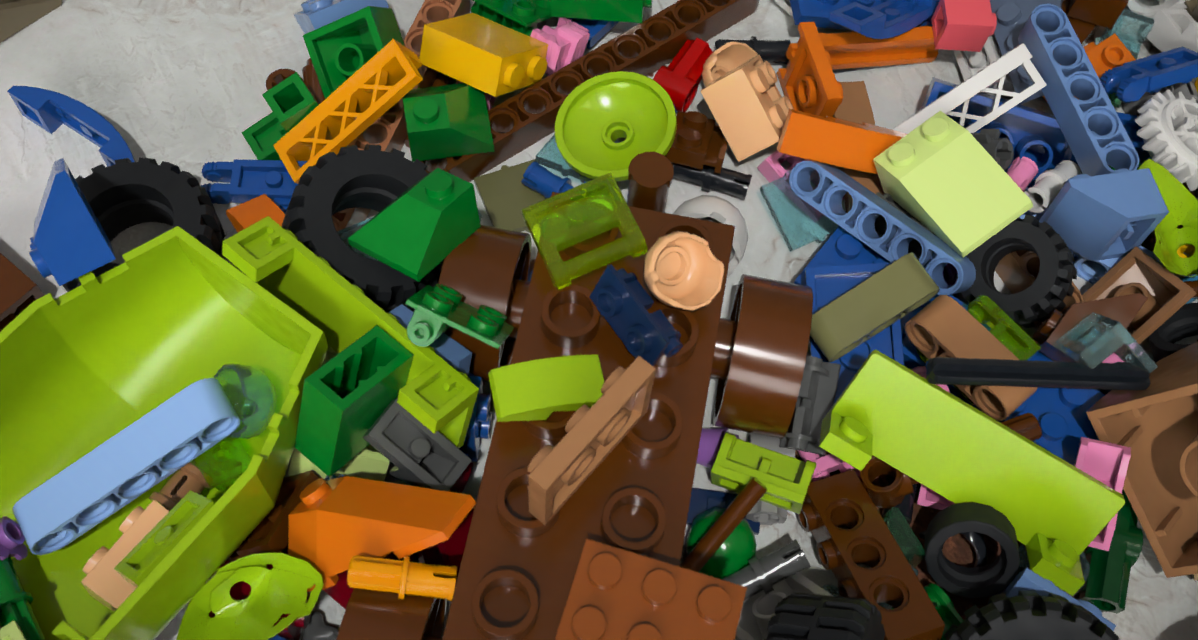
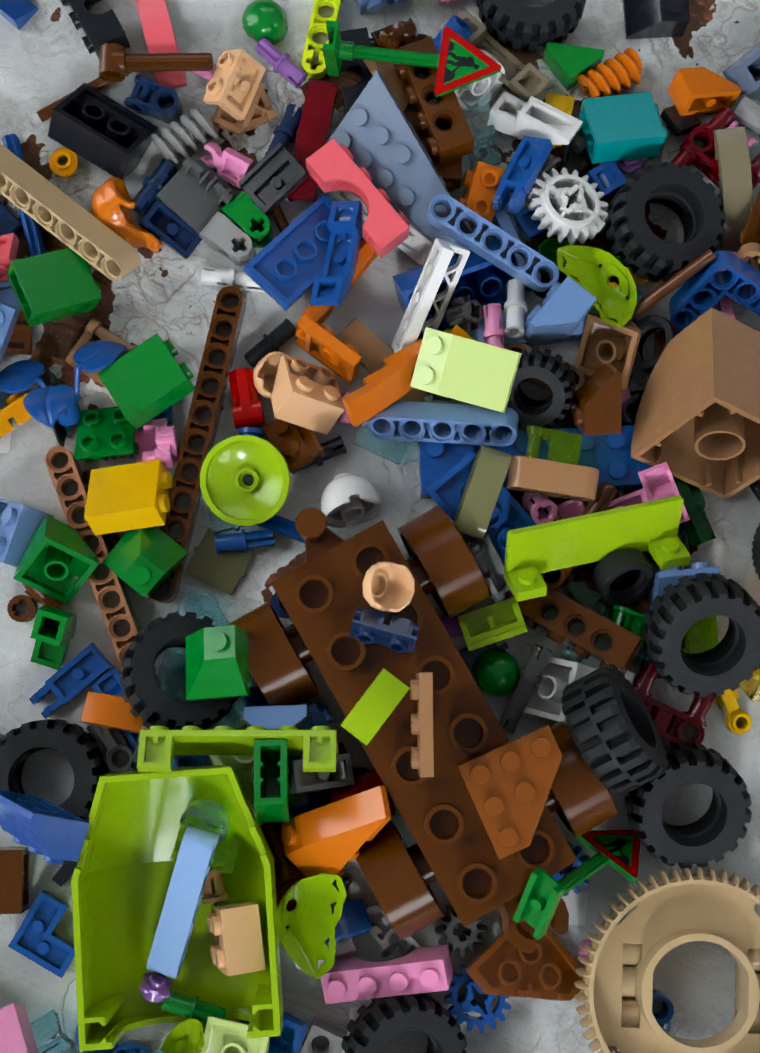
camera: 40 degrees left, 20 degrees up
lime plate [114,490,215,587] -> none
light orange fence [273,39,423,184] -> none
light orange axle [347,555,457,601] -> none
green hinge [405,284,514,349] -> none
clear neon green plate [522,172,648,291] -> none
reddish brown bar [679,477,768,572] -> none
black axle [926,357,1151,390] -> none
clear light blue panel [1056,312,1158,373] -> none

